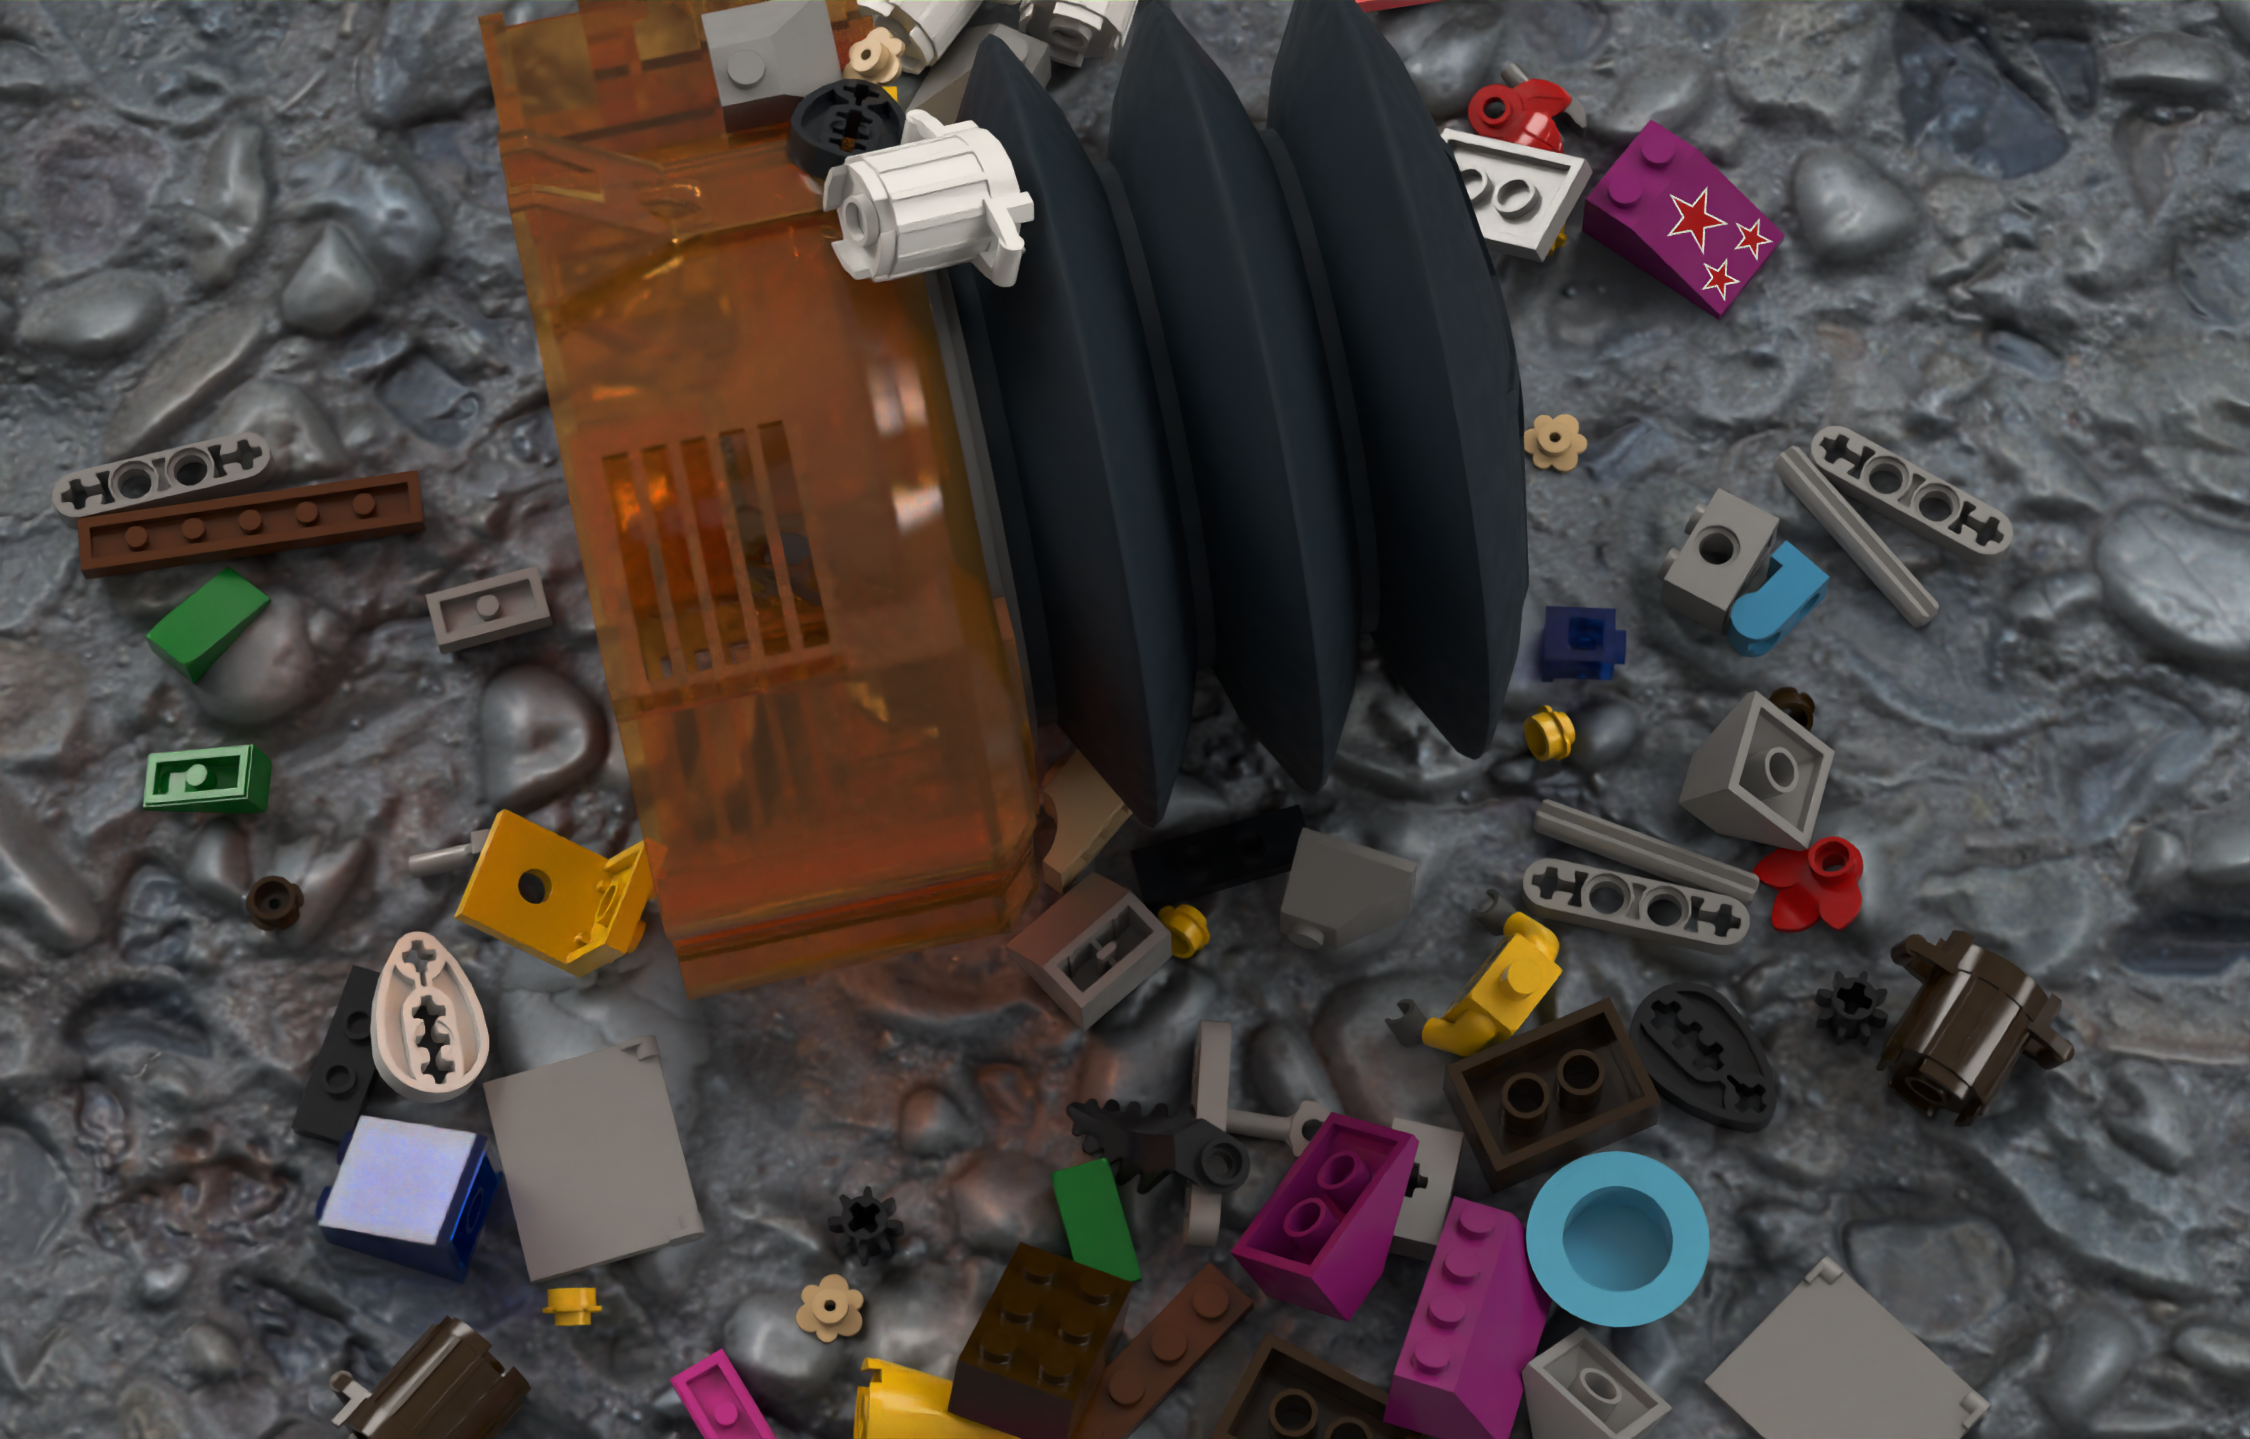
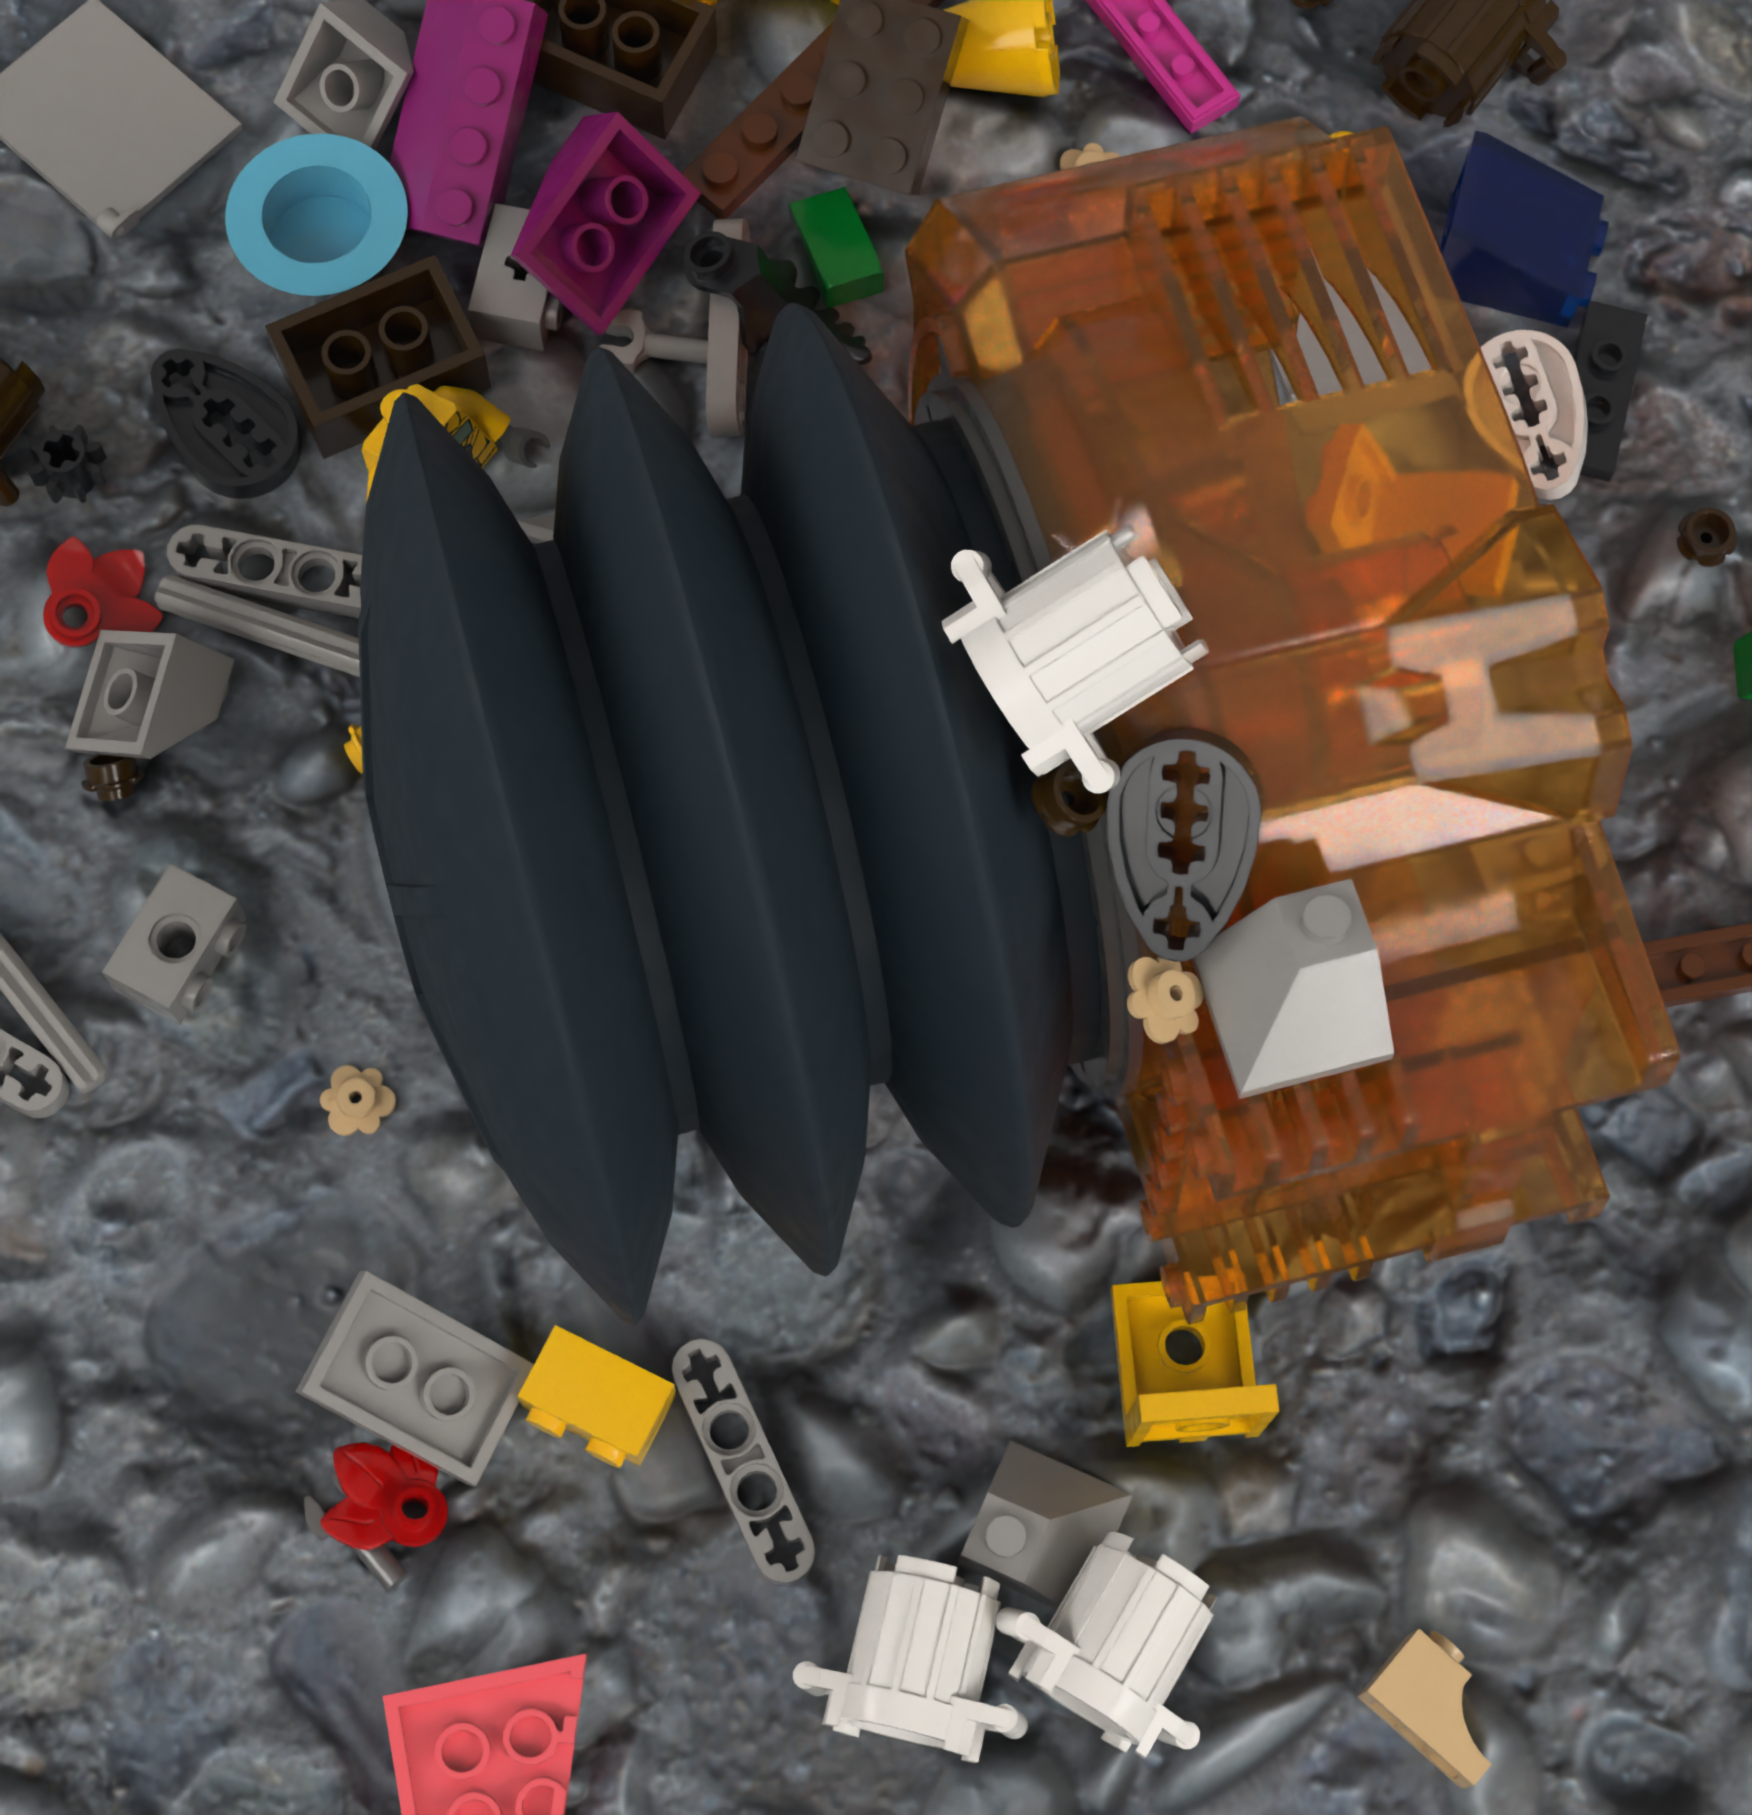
camera: 170 degrees right, 5 degrees up
clear blue brick [1542,606,1626,682] -> none
magenta slope [1582,119,1785,320] -> none
dark azure leg [1727,540,1830,657] -> none

